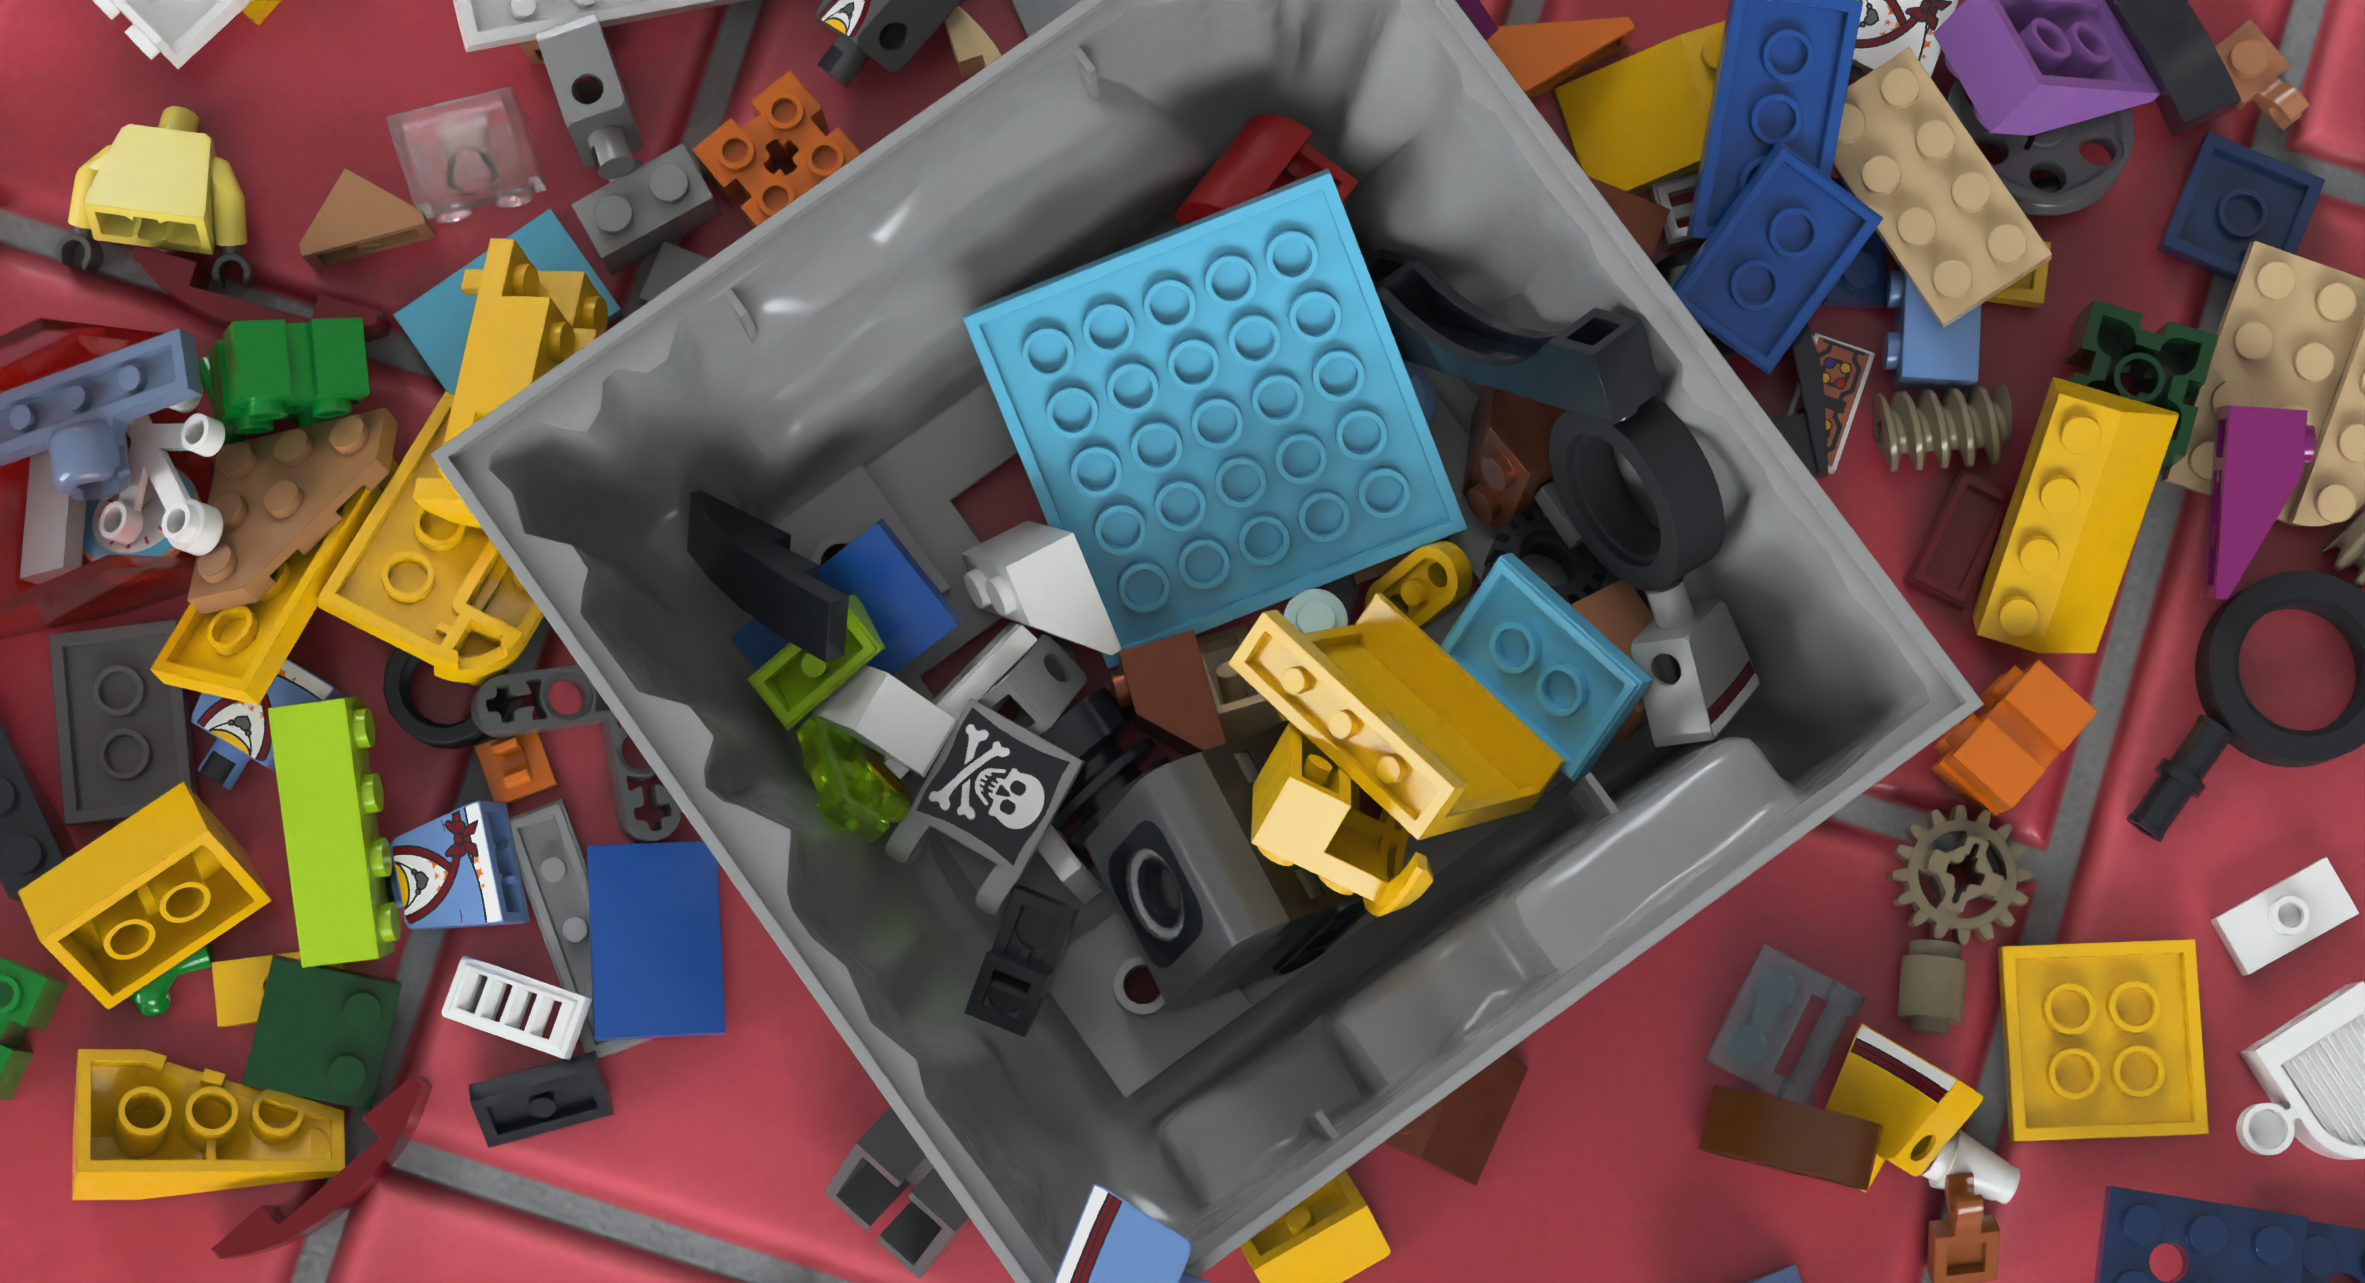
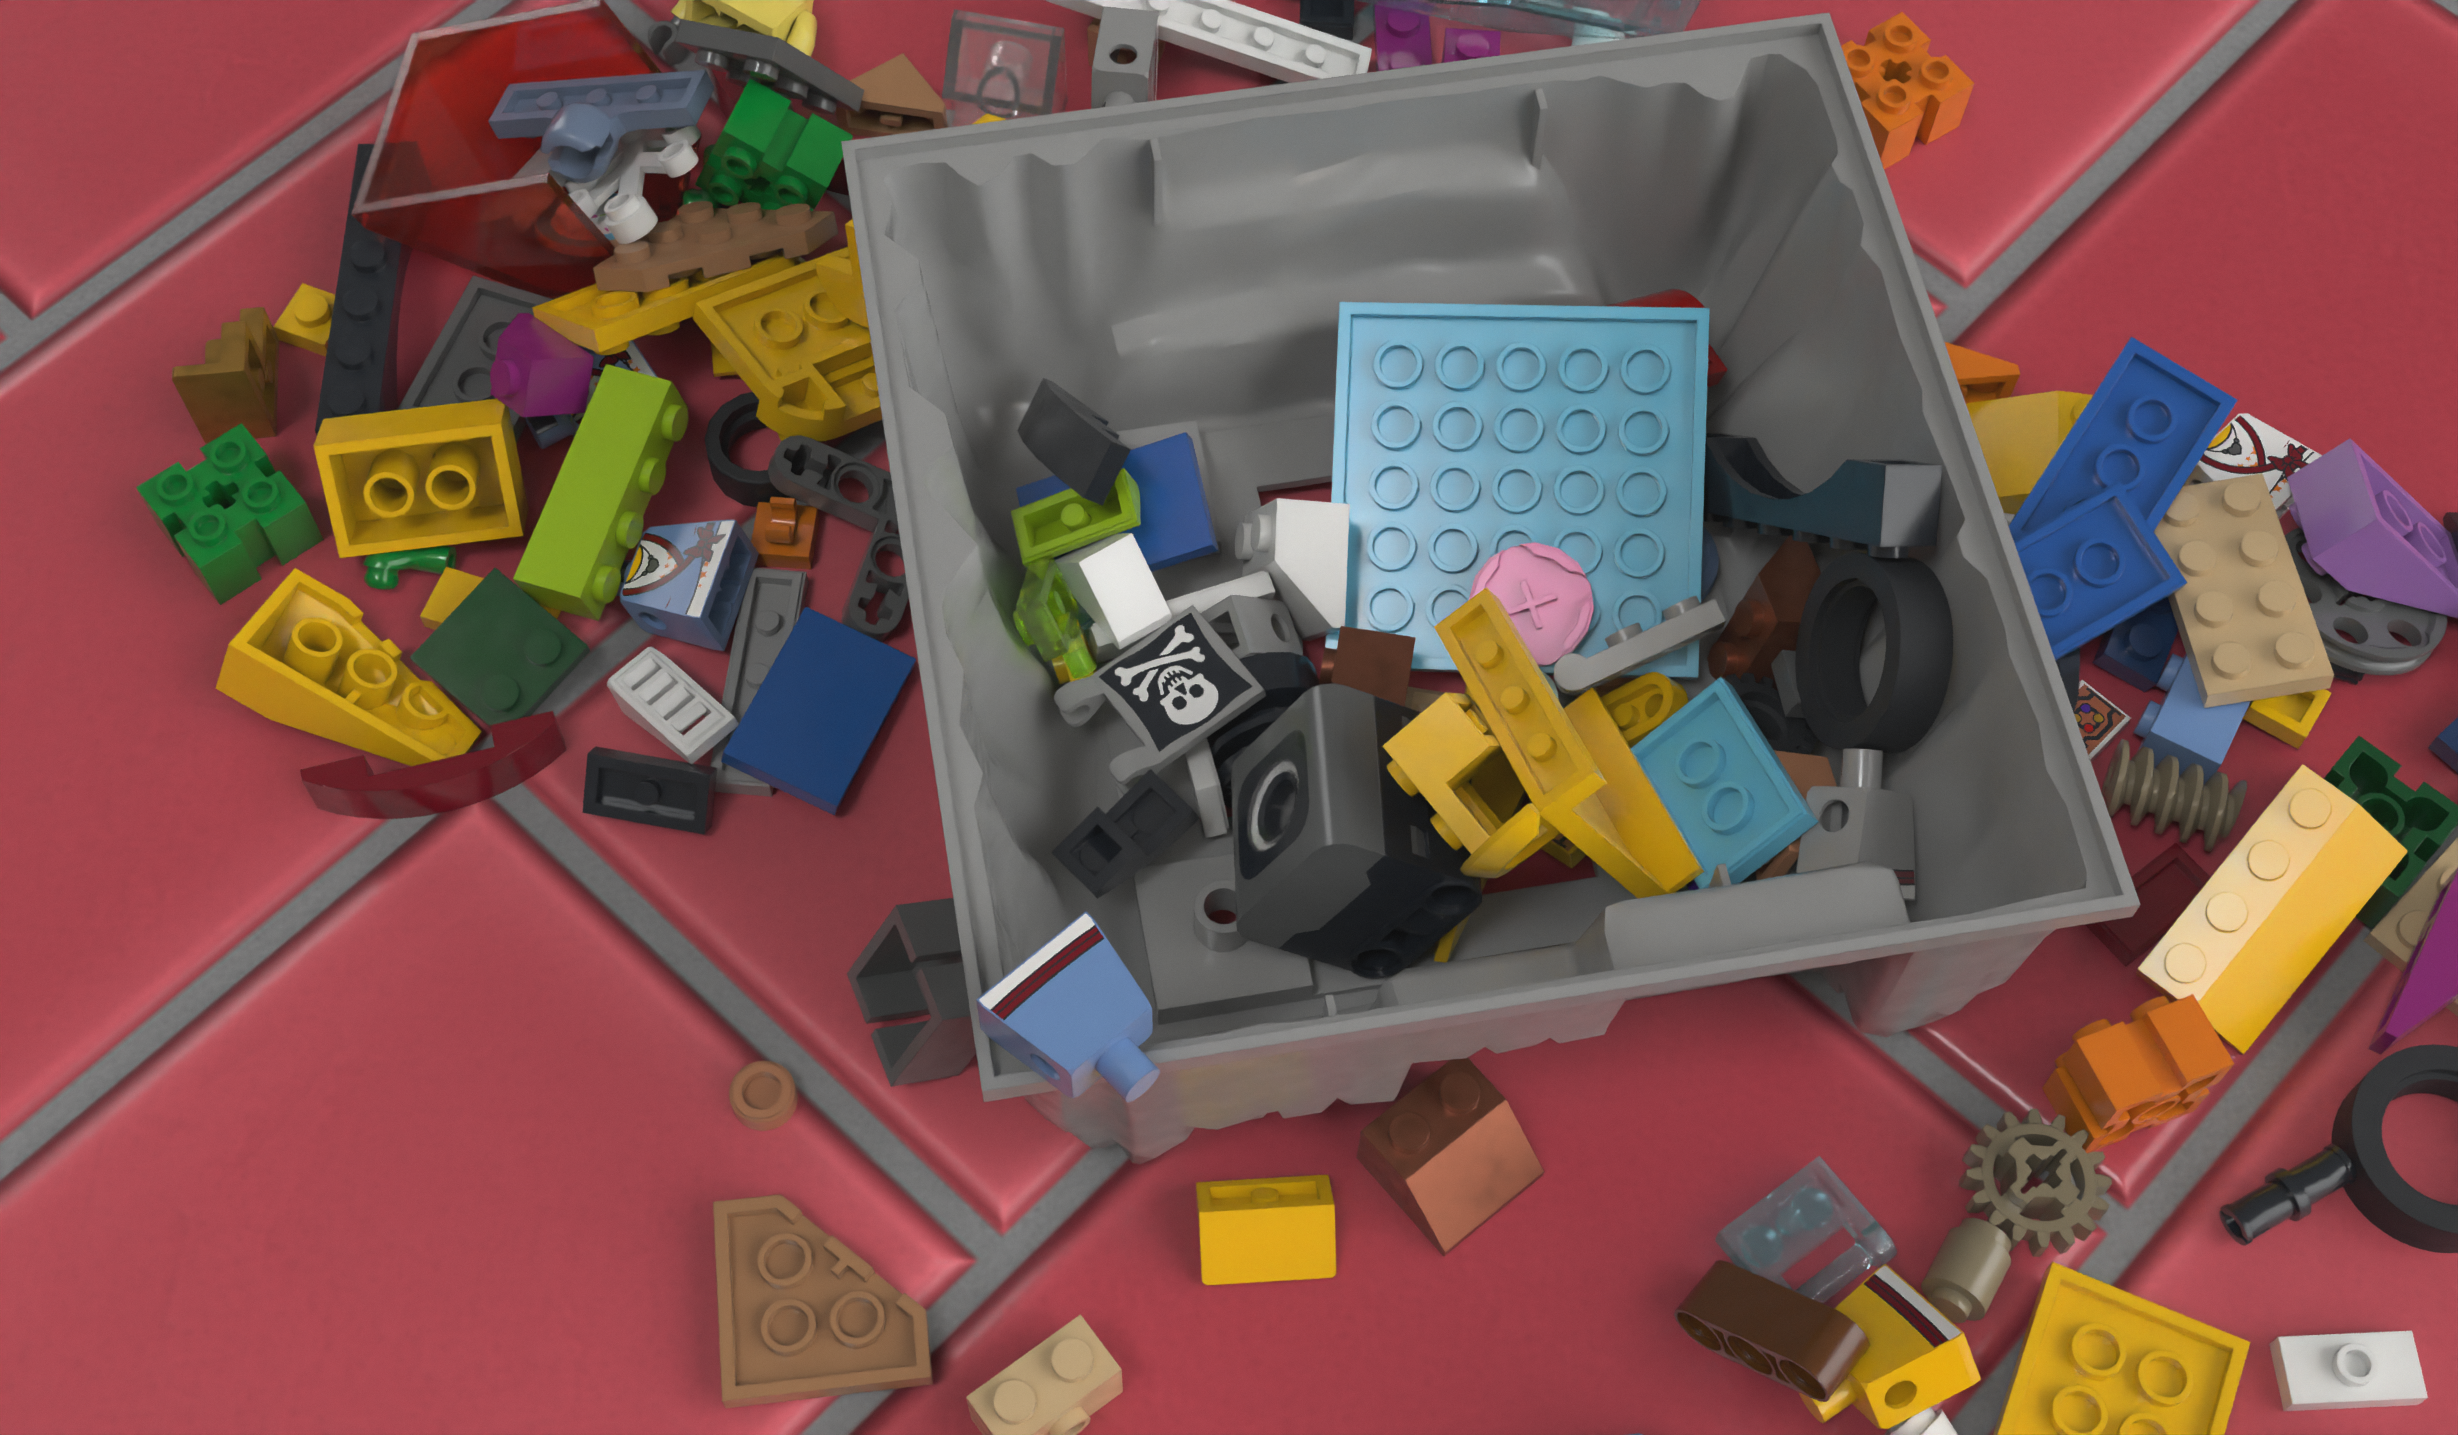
camera: 25 degrees right, 20 degrees down
none -> magenta slope [490,313,594,417]
none -> dark grey plate [675,19,864,115]
none -> bright pink tile [1469,542,1594,667]
none -> light grey plate [1554,596,1726,697]

